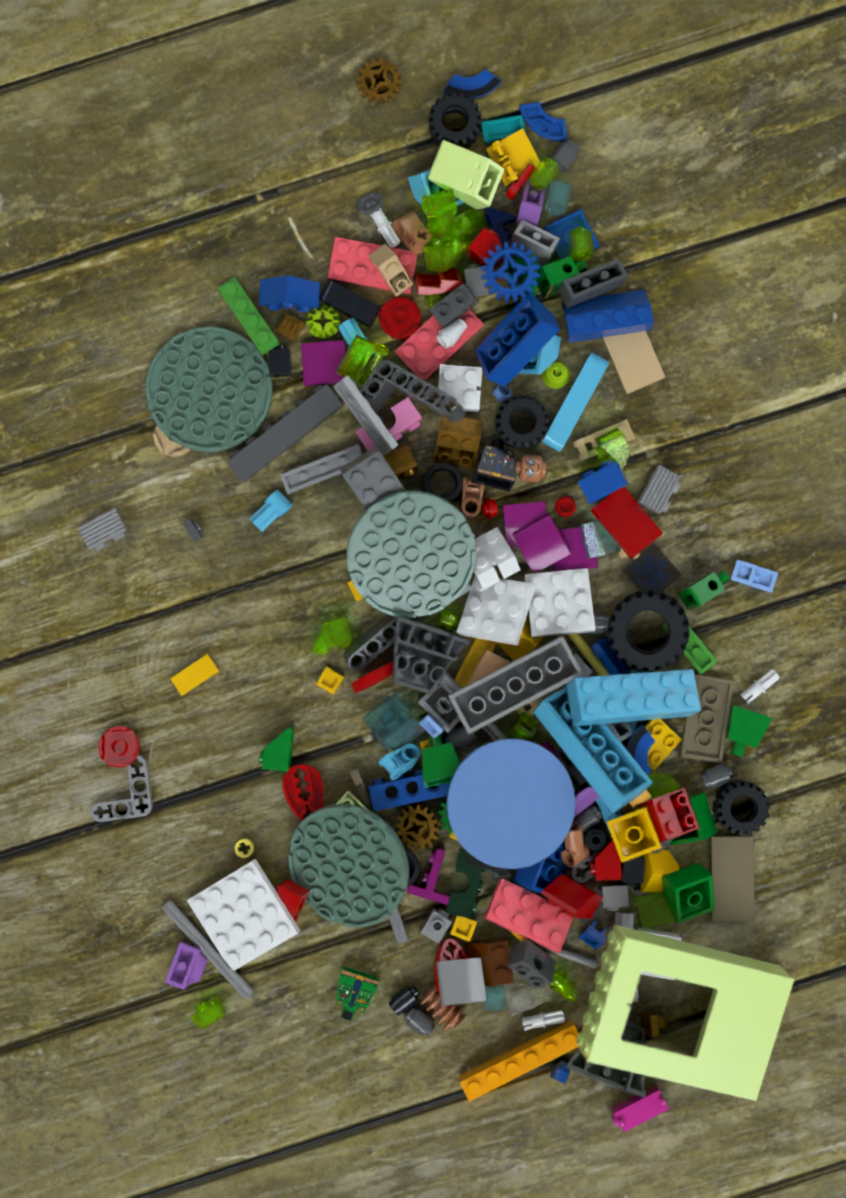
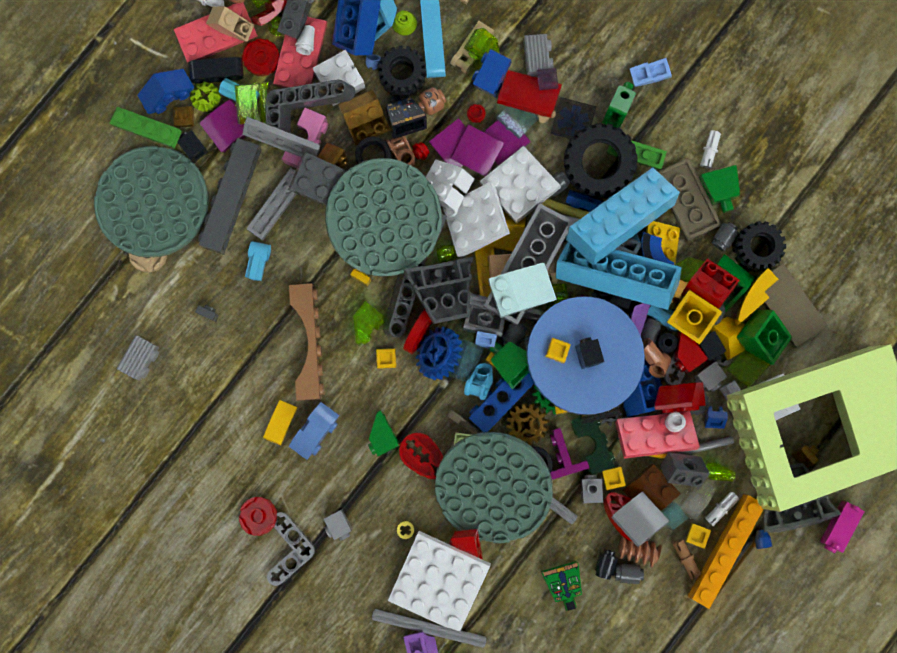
camera: 35 degrees left, 5 degrees down
none -> medium blue brick [288,402,340,460]
none -> medium nougat arch [289,284,325,401]
none -> light grey brick [324,509,353,541]
none -> blue gear [415,327,463,380]
none -> light aqua slope [488,263,557,318]
none -> clear purple plate [537,68,558,90]
none -> yellow tile [545,337,571,364]
none -> black brick [575,337,605,369]
none -> white tile [665,412,686,432]
none -> medium nougat pin [672,538,702,579]
none -> yellow plate [685,523,711,549]
none -> yellow slope [735,268,779,326]

